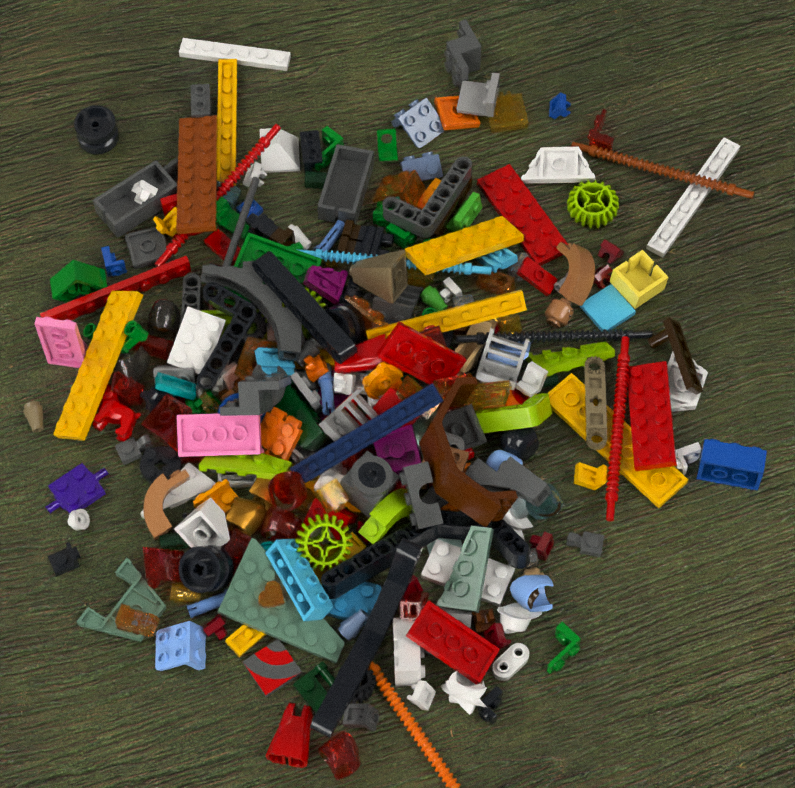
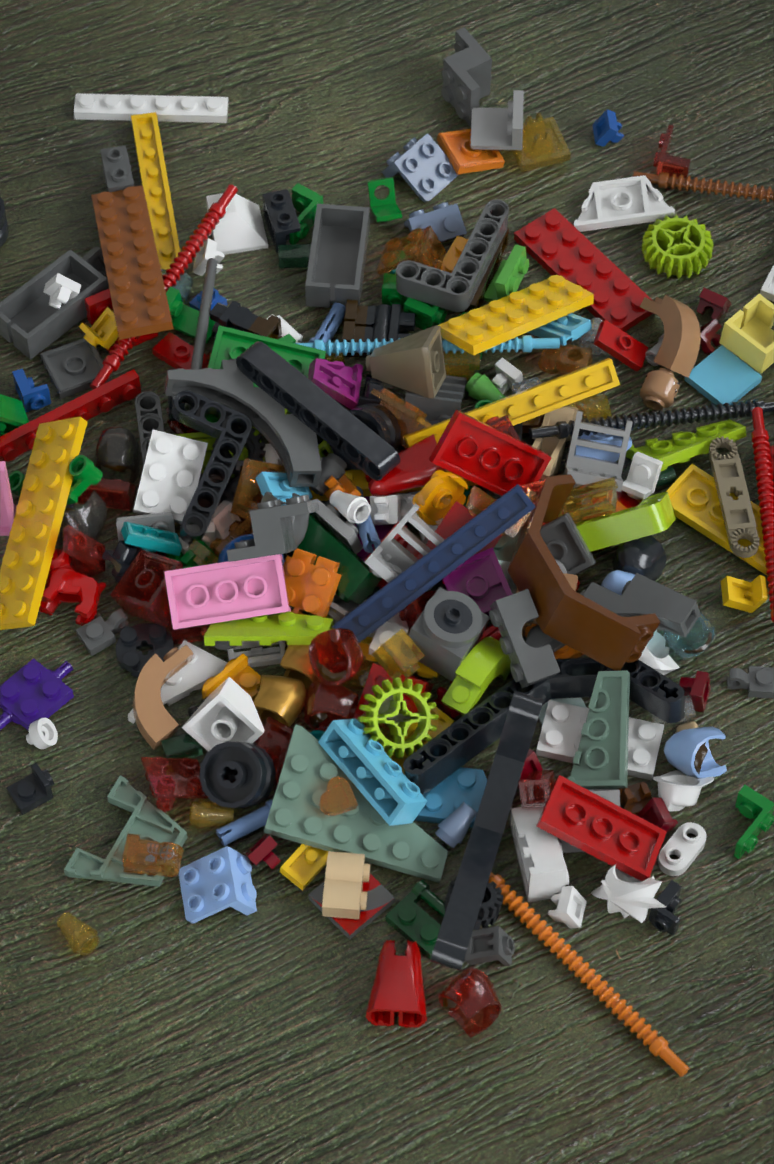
camera: 10 degrees left, 5 degrees down
none -> clear yellow cone [57,912,99,956]
none -> tan brick [322,851,370,919]
none -> white cone [329,490,371,524]

